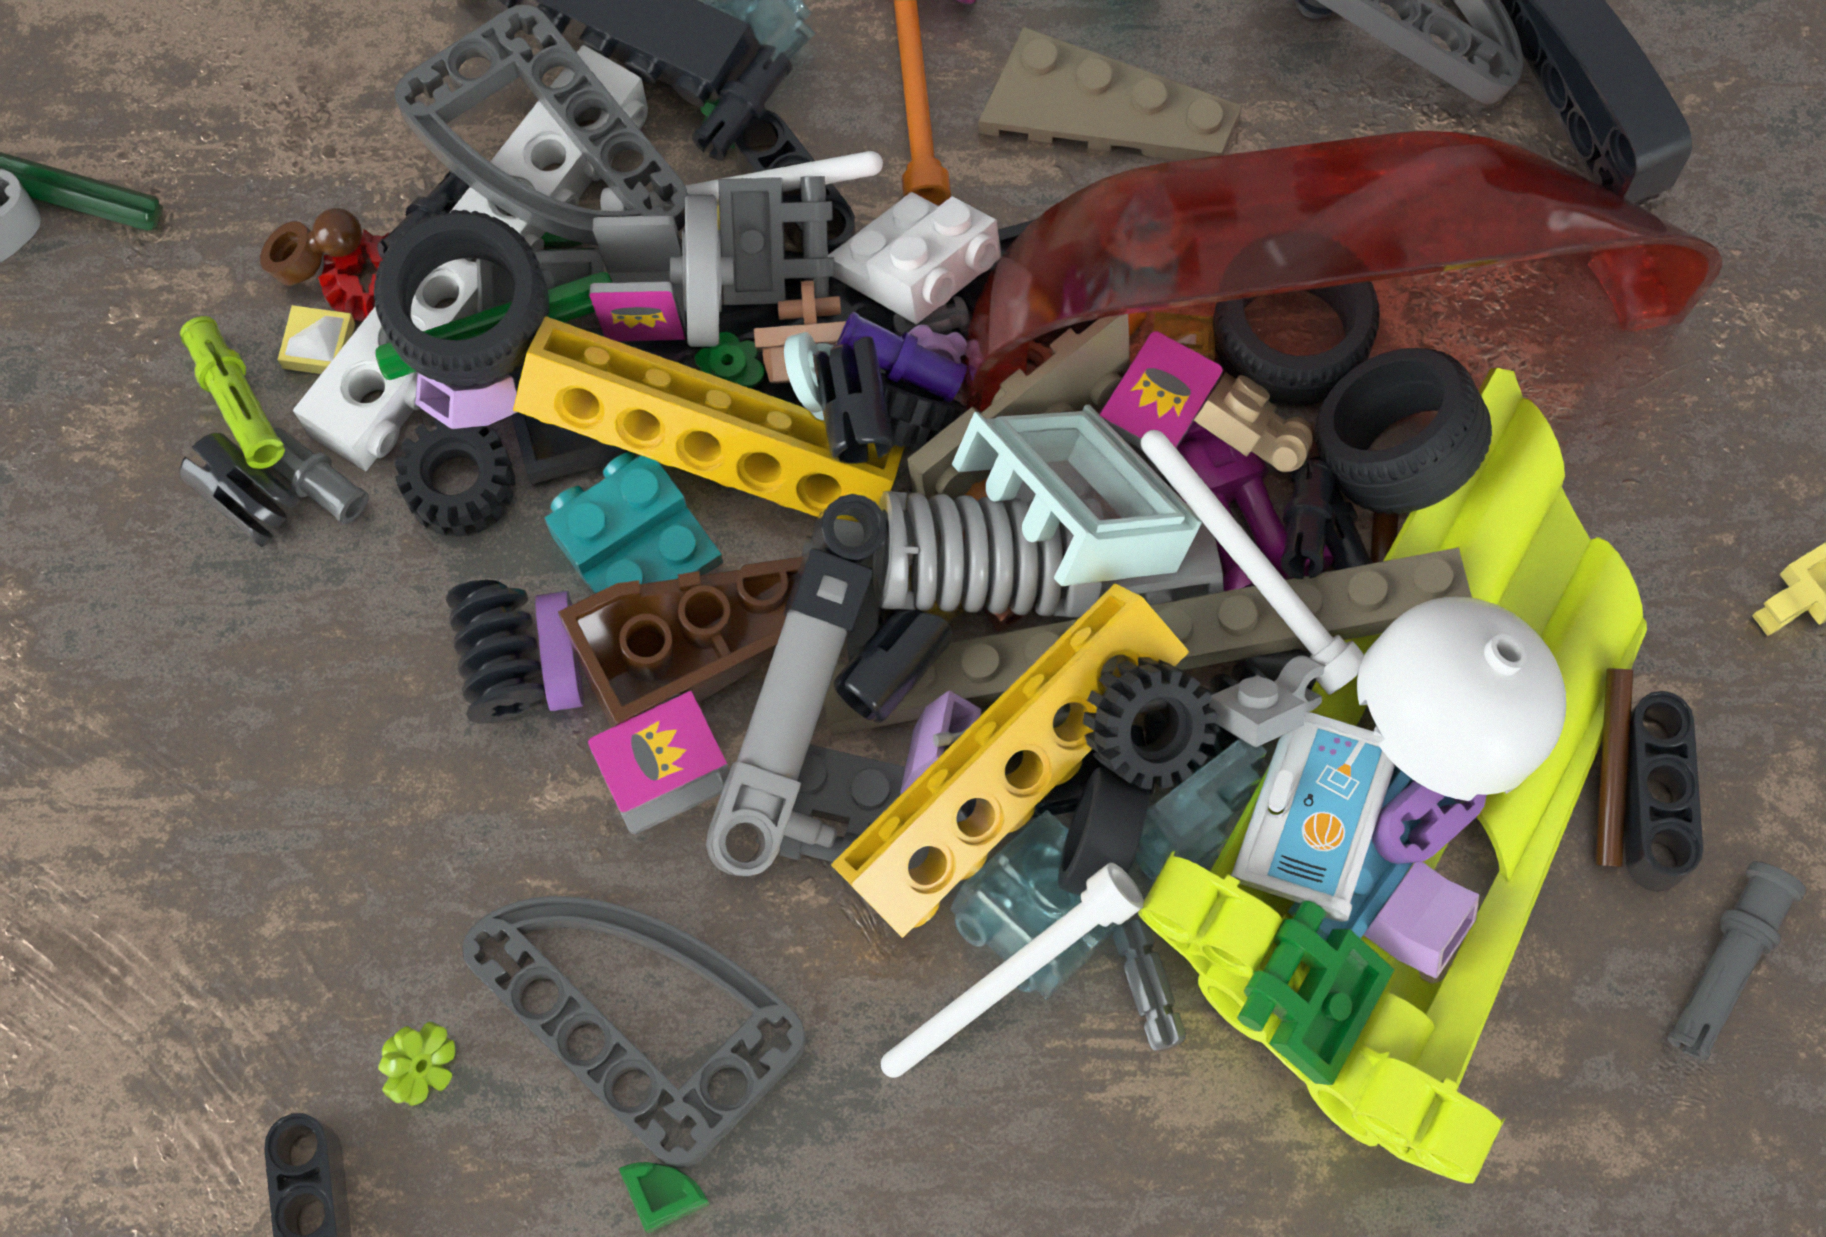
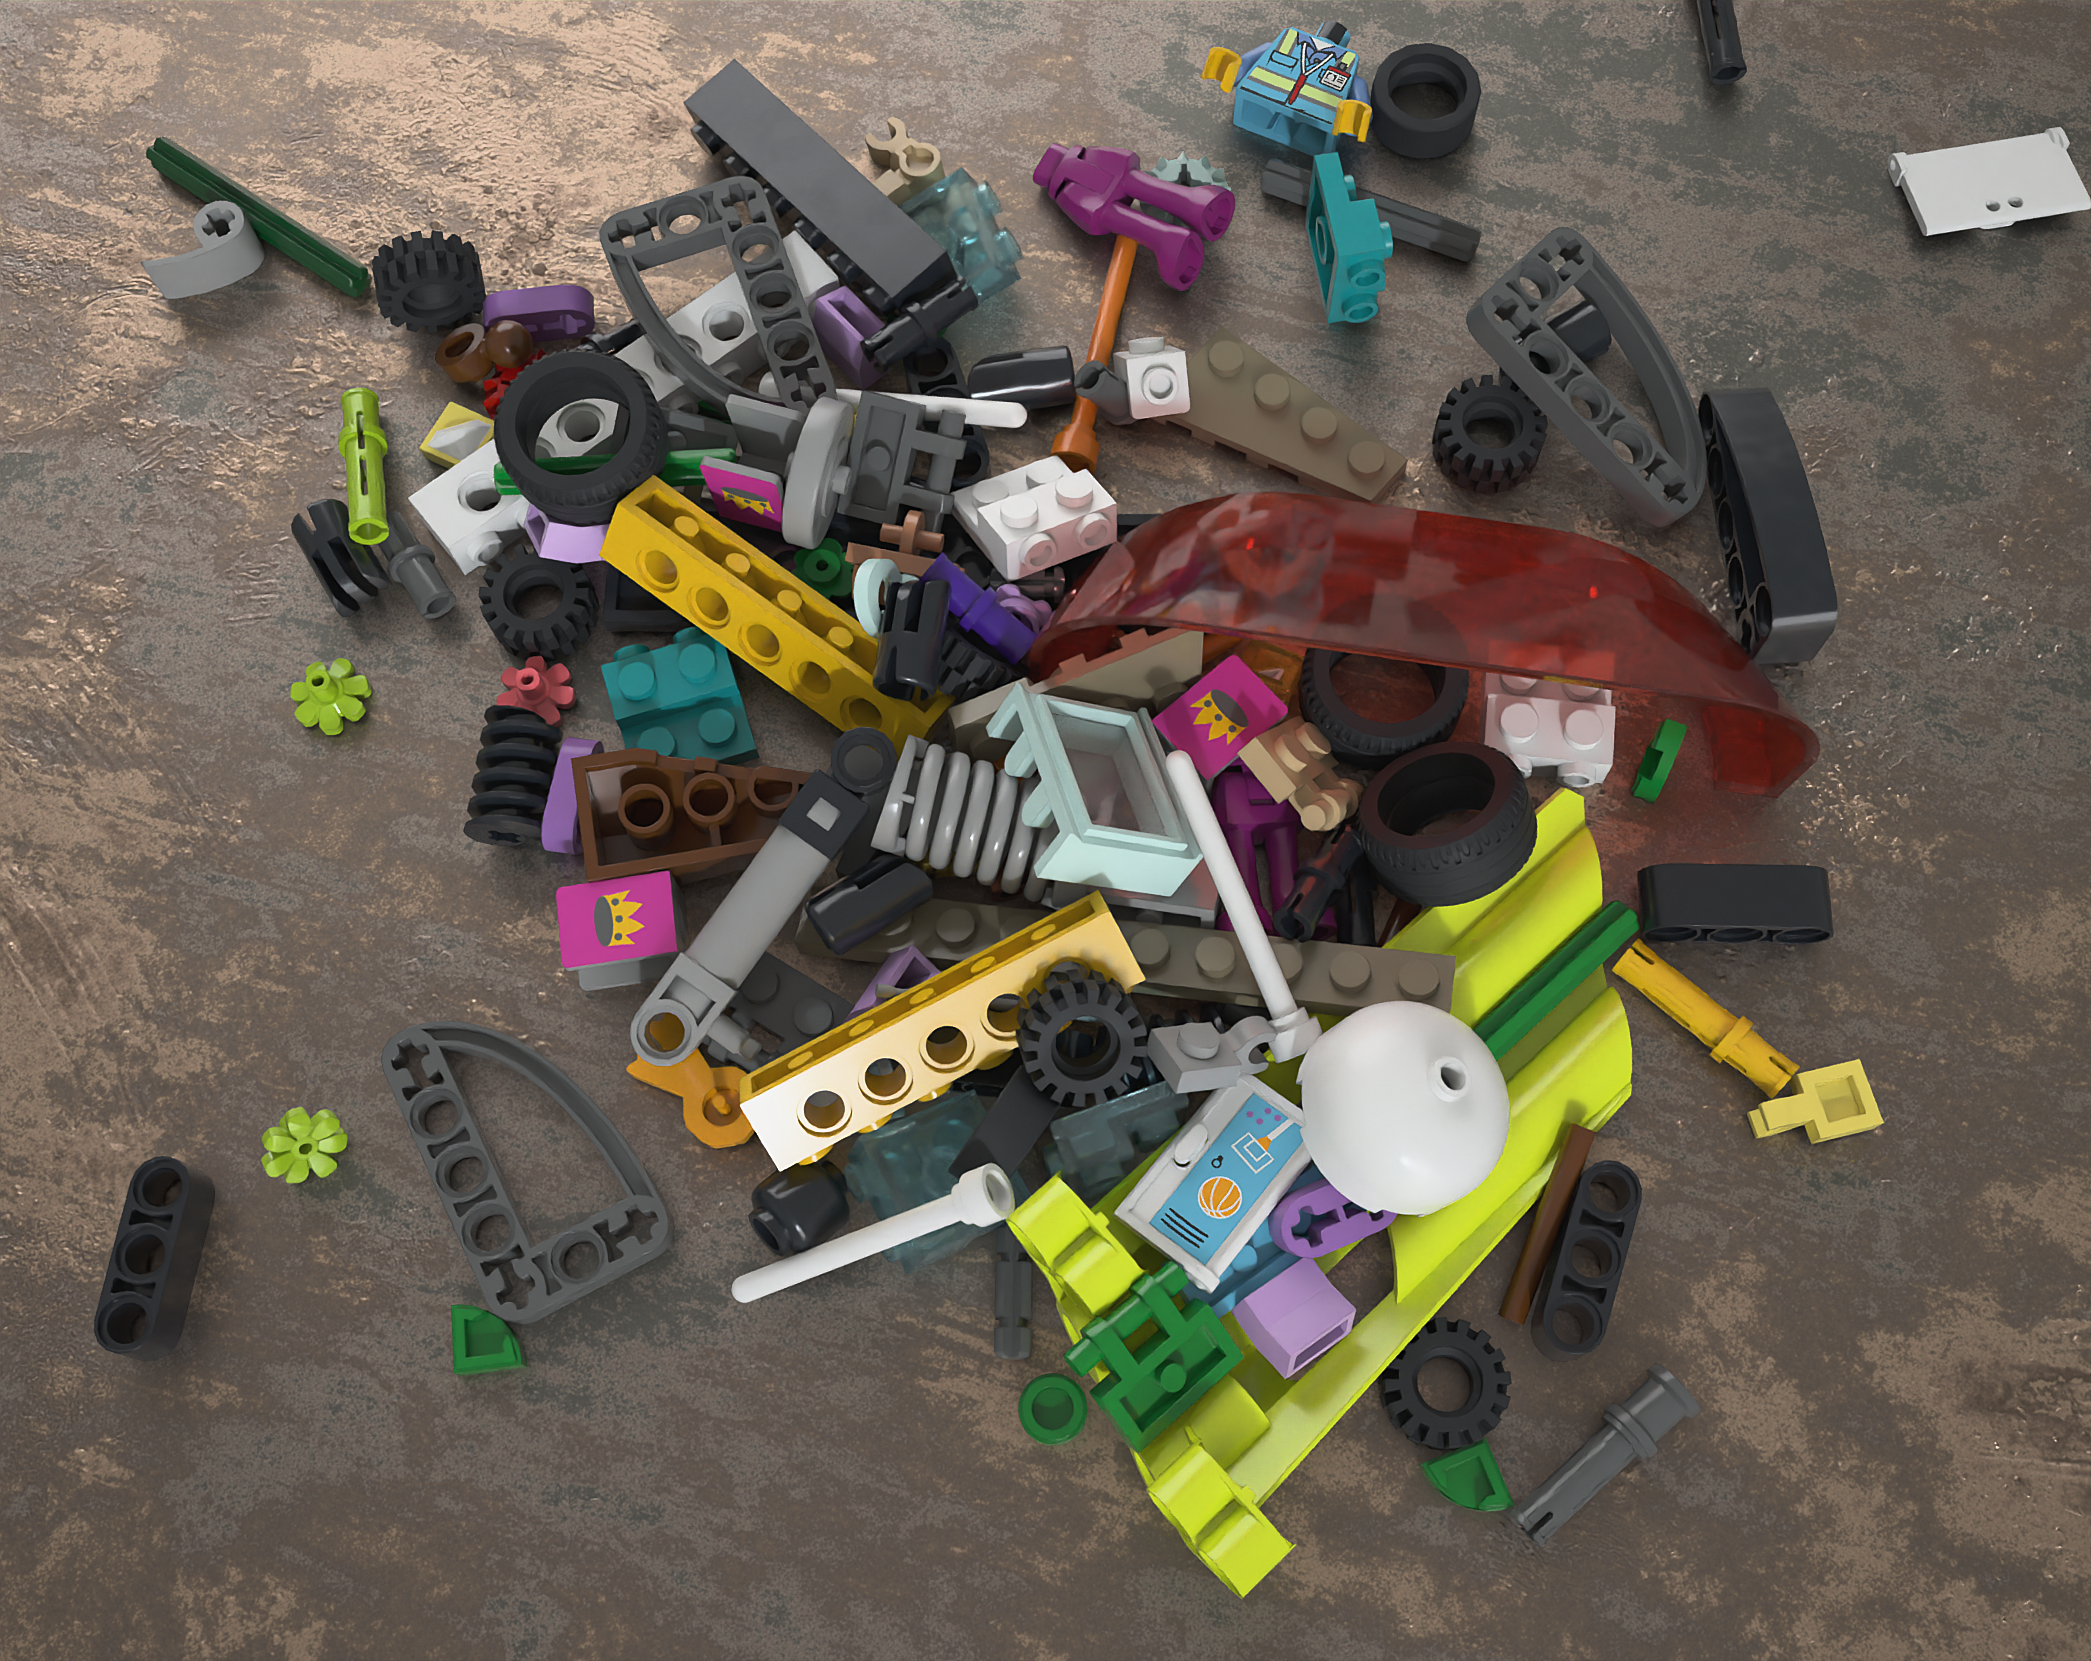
camera: 20 degrees right, 0 degrees up
none -> lime plant [290,658,372,735]
none -> black tyre [372,230,486,333]
none -> medium lavender beam [483,285,595,343]
none -> coral plant [497,656,577,728]
none -> light orange piece [626,1012,755,1149]
none -> black head [748,1160,851,1256]
none -> lavender piece [813,285,891,391]
none -> black arm [967,345,1077,411]
none -> green tile [1018,1373,1088,1446]
none -> dark grey pin [1074,360,1138,425]
none -> white bracket [1113,337,1190,419]
none -> black tyre [1378,1317,1512,1451]
none -> green tile [1419,1438,1515,1512]
none -> black tyre [1432,375,1548,494]
none -> green axle [1472,900,1639,1061]
none -> white plate [1478,645,1616,787]
none -> yellow pin [1612,938,1800,1099]
none -> green tile [1631,718,1688,804]
none -> black beam [1637,863,1834,945]

